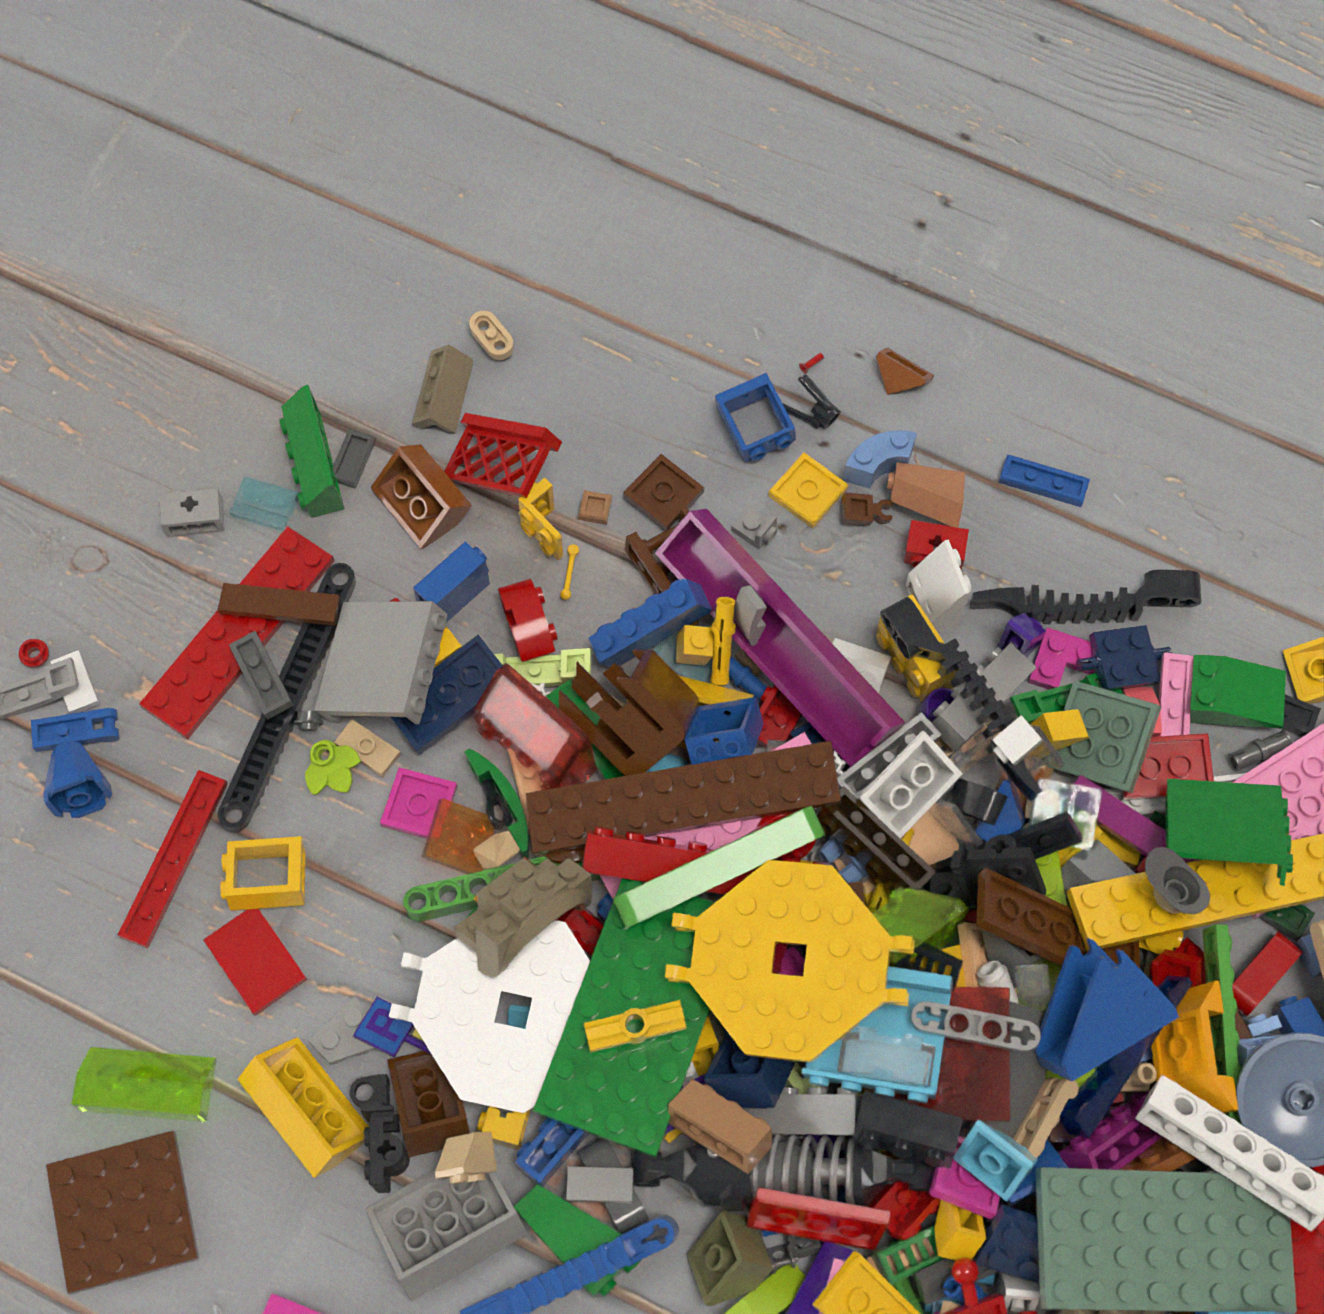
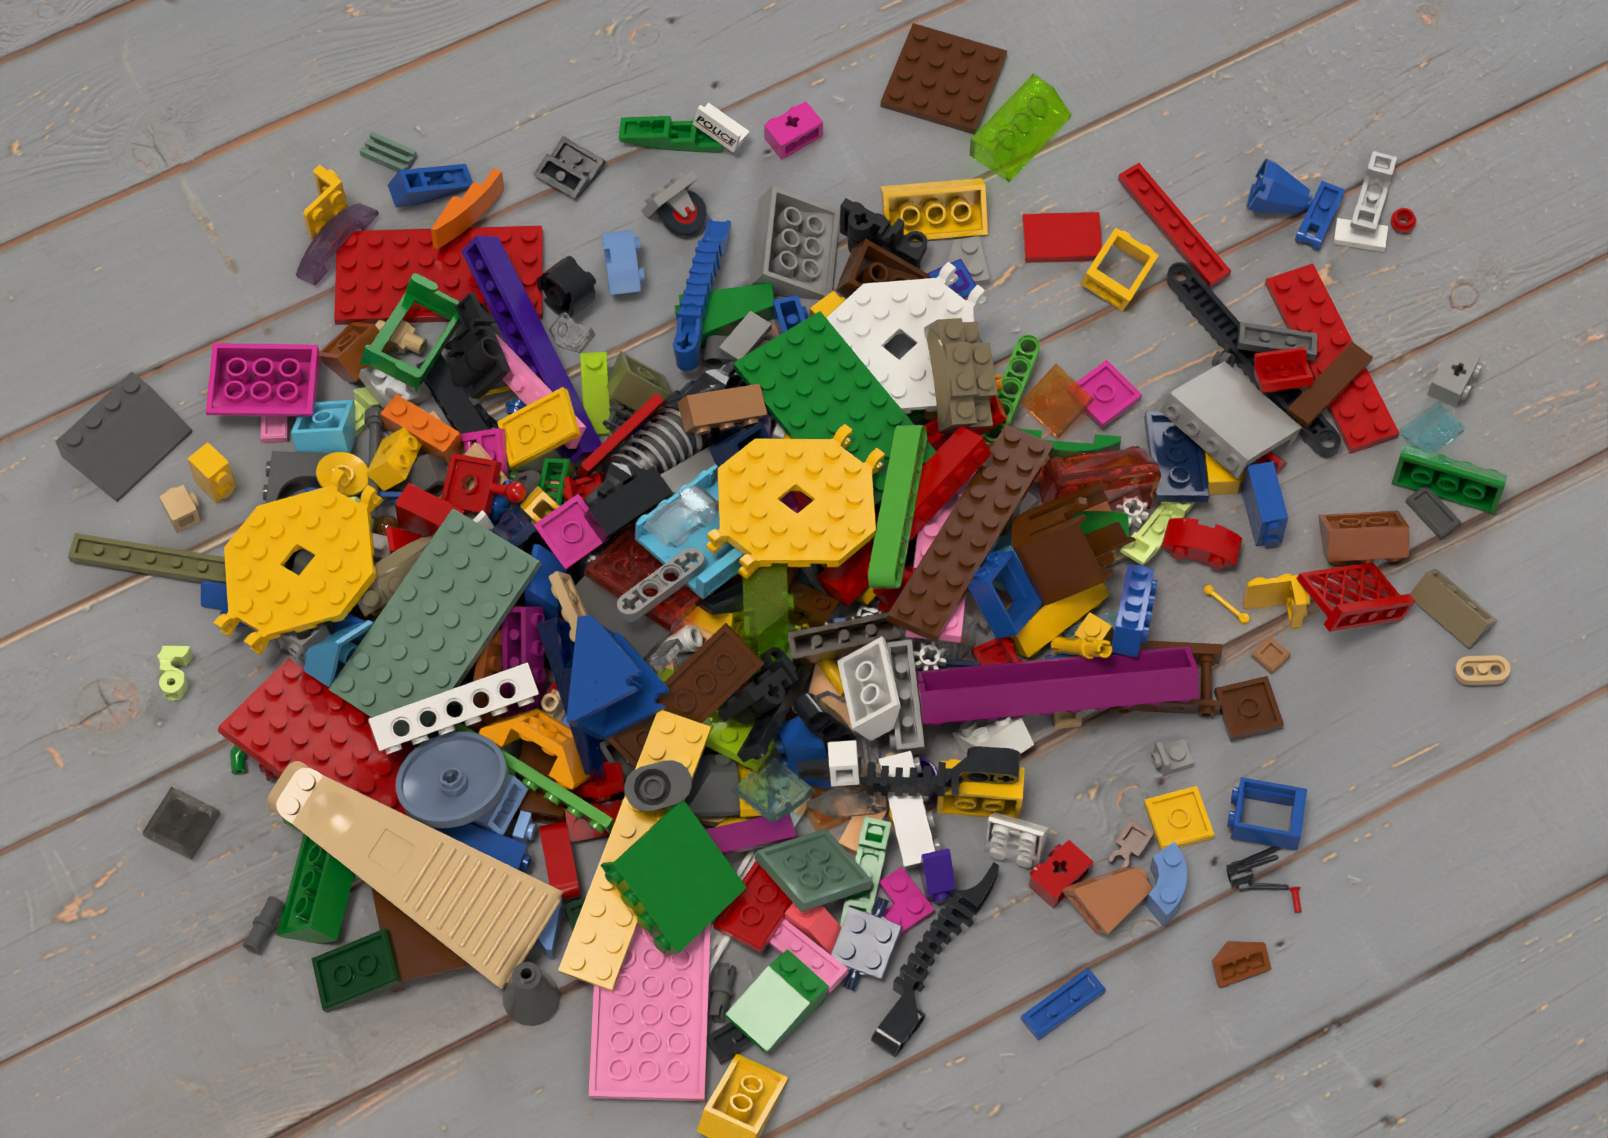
camera: 125 degrees right, 5 degrees down
lime plate [305,740,361,795] -> none
tan plate [334,719,401,778] -> none
tan slope [435,1132,497,1184] -> none
tan slope [473,831,520,869] -> none
black piece [481,779,513,830] -> none
yellow piece [584,1000,686,1052] -> none
light grey slope [734,585,767,646] -> none
medium azure slope [953,1120,1039,1201] -> none
yellow slope [1030,709,1089,759] -> none
none -> red bracket [1254,347,1313,393]

